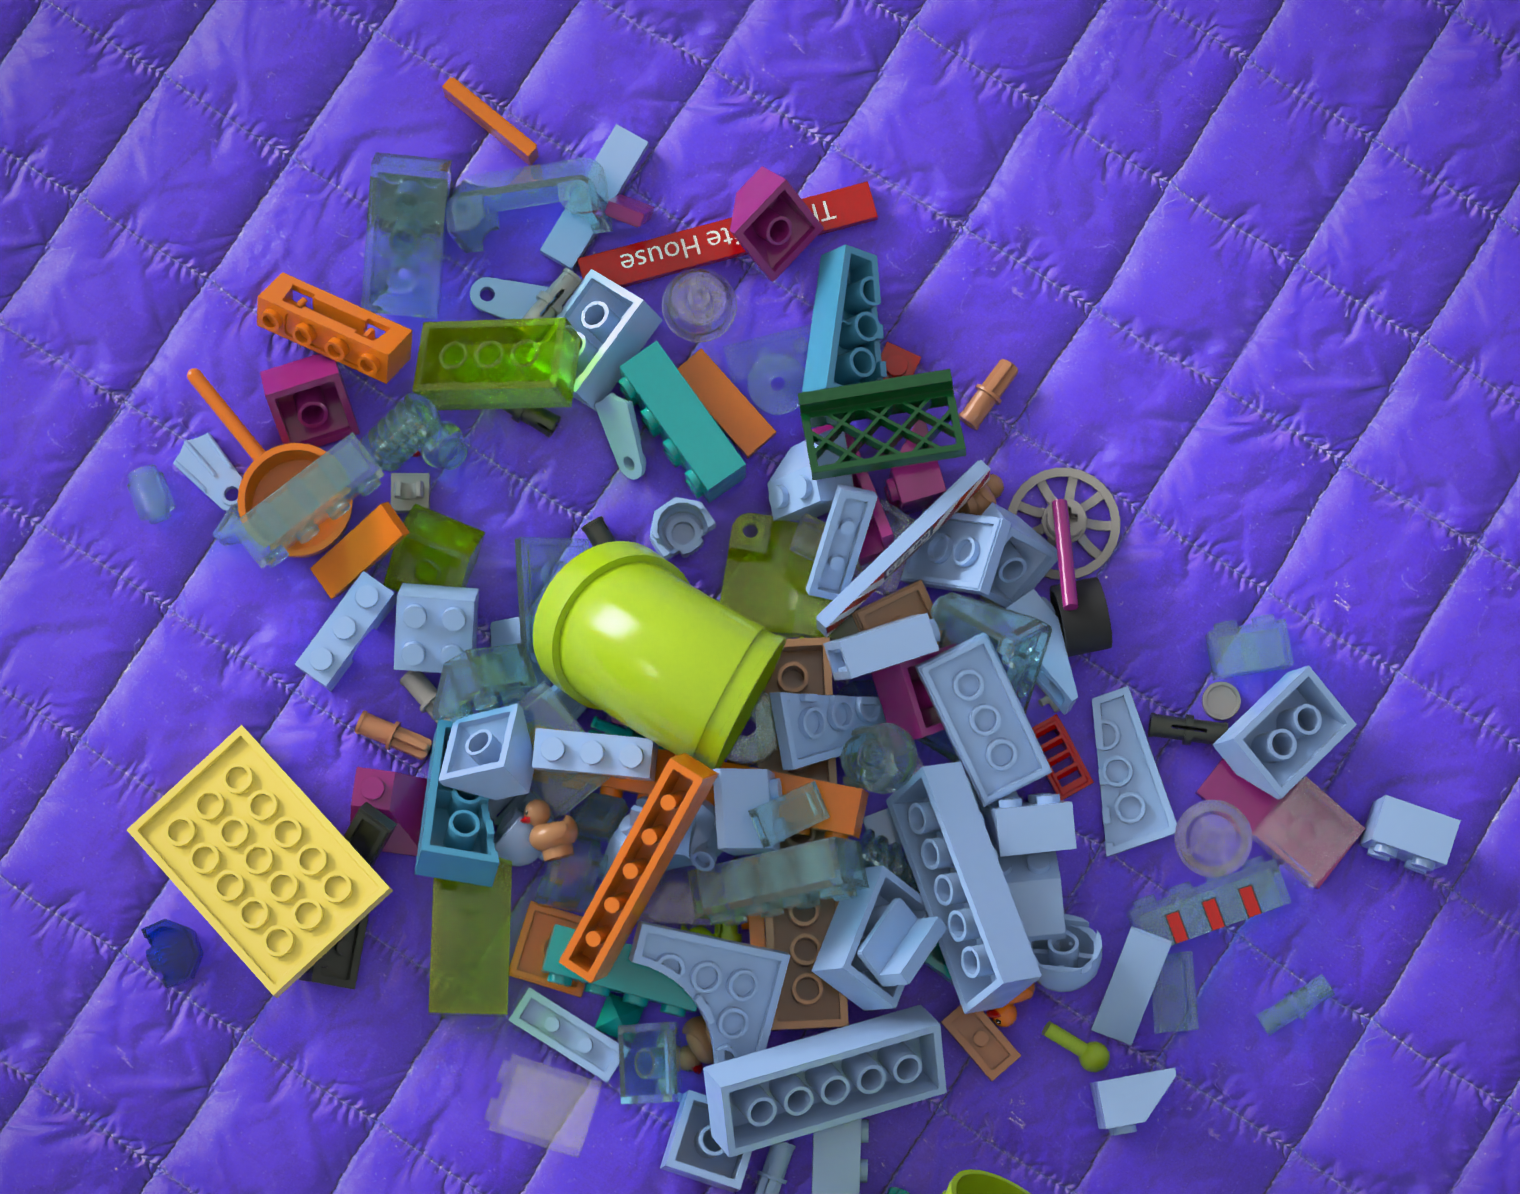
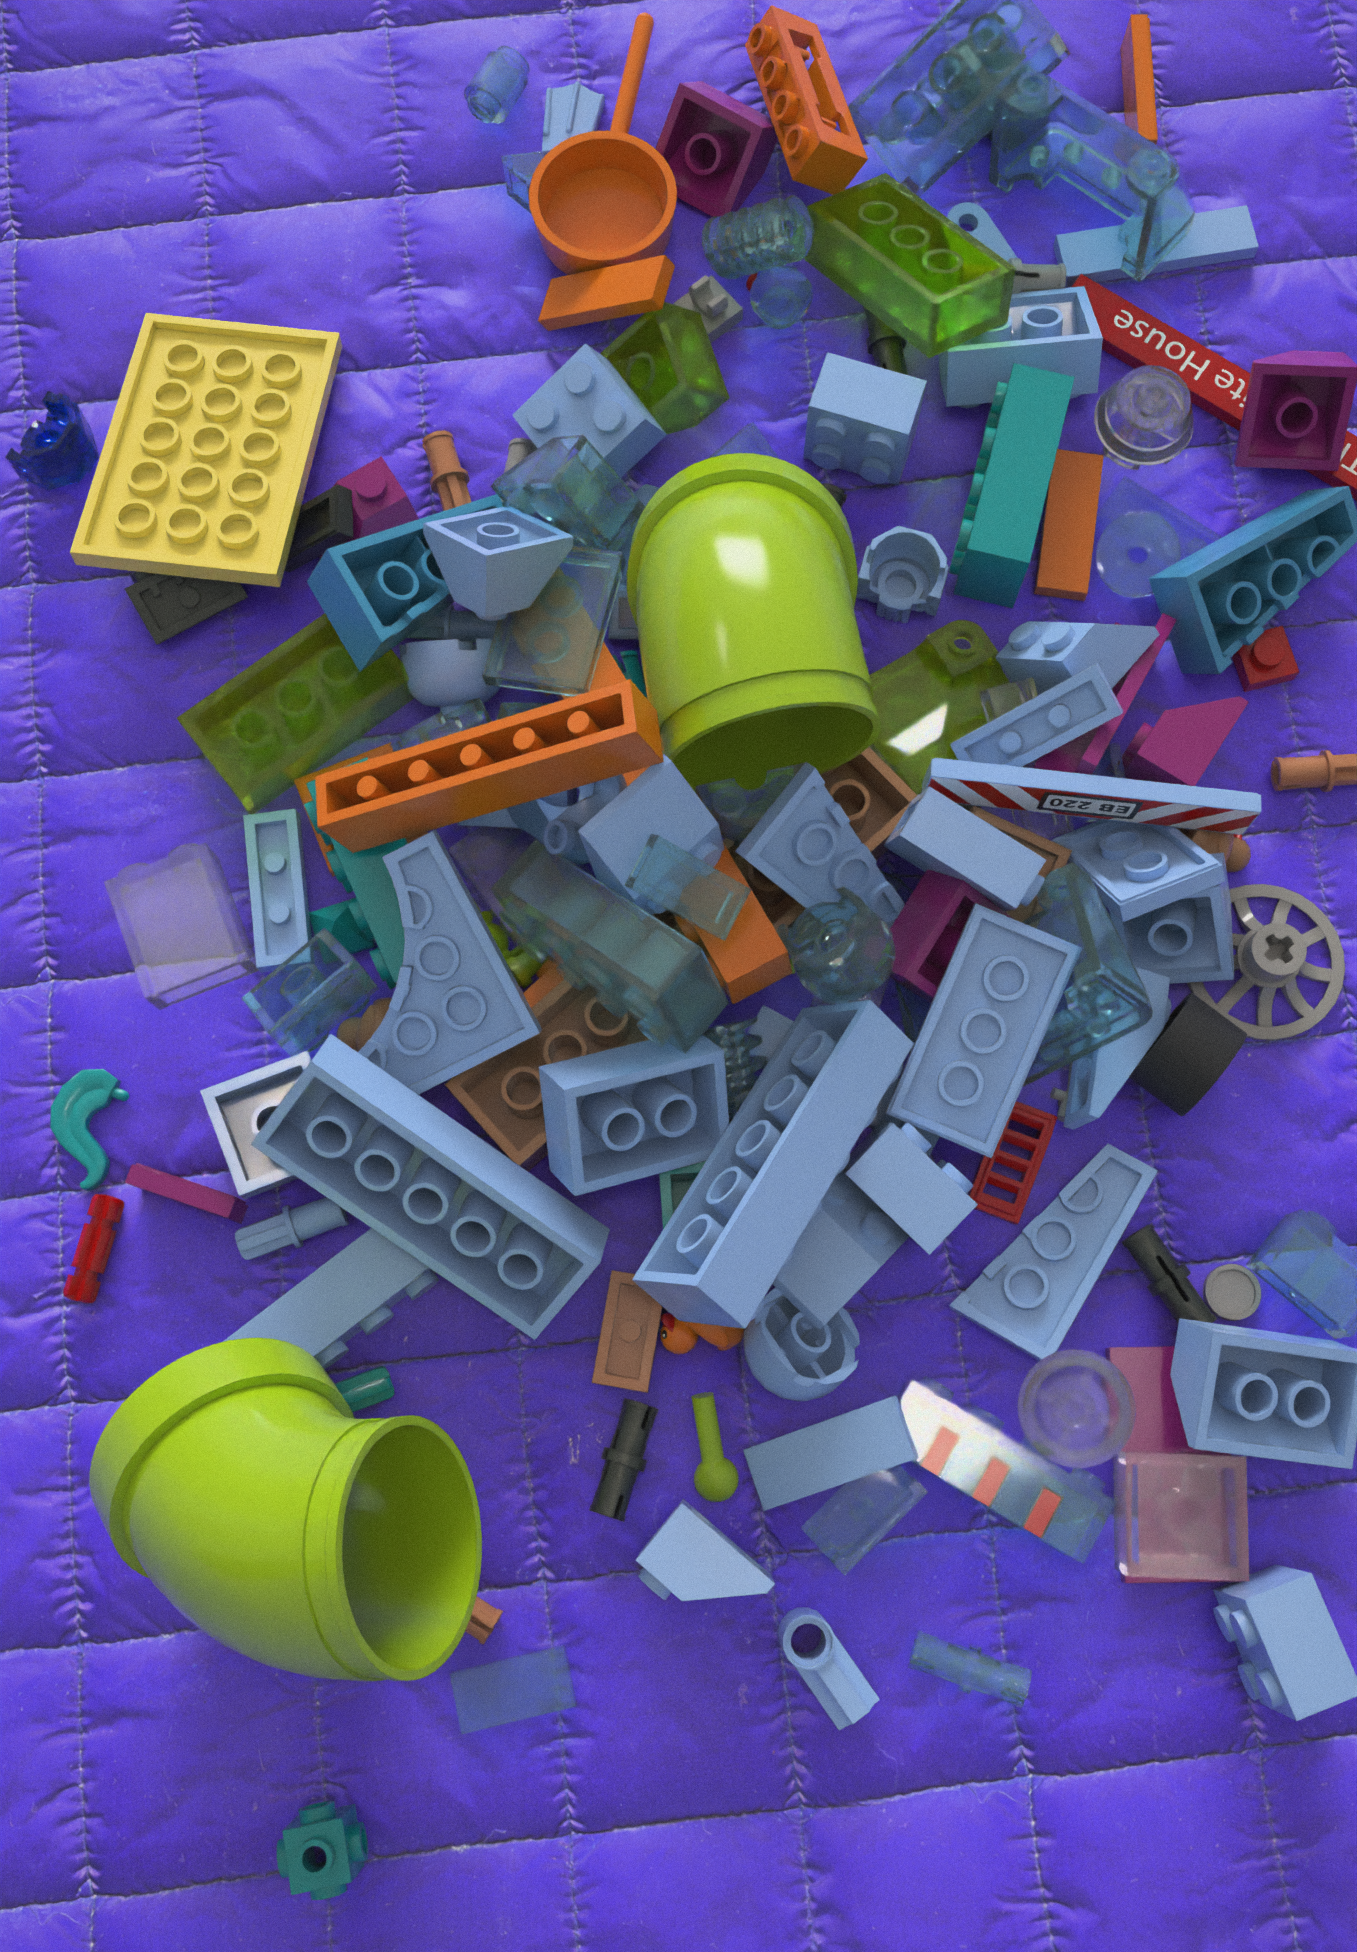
camera: 55 degrees right, 5 degrees down
clear light blue brick [229,432,384,569] -> none
light blue arch [295,571,397,692] -> none
medium nougat animal [520,799,579,862] -> none
light blue arch [532,728,658,782] -> none
piece [595,393,646,480] -> none
magenta tile [604,194,655,228] -> none
dark green fence [798,369,966,480] -> none
light blue panel [857,898,948,987] -> none
magenta bar [1052,499,1079,611] -> none
none -> pearl dark grey pin [589,1398,659,1522]
none -> light blue piece [778,1607,880,1731]
none -> light blue brick [803,352,927,485]

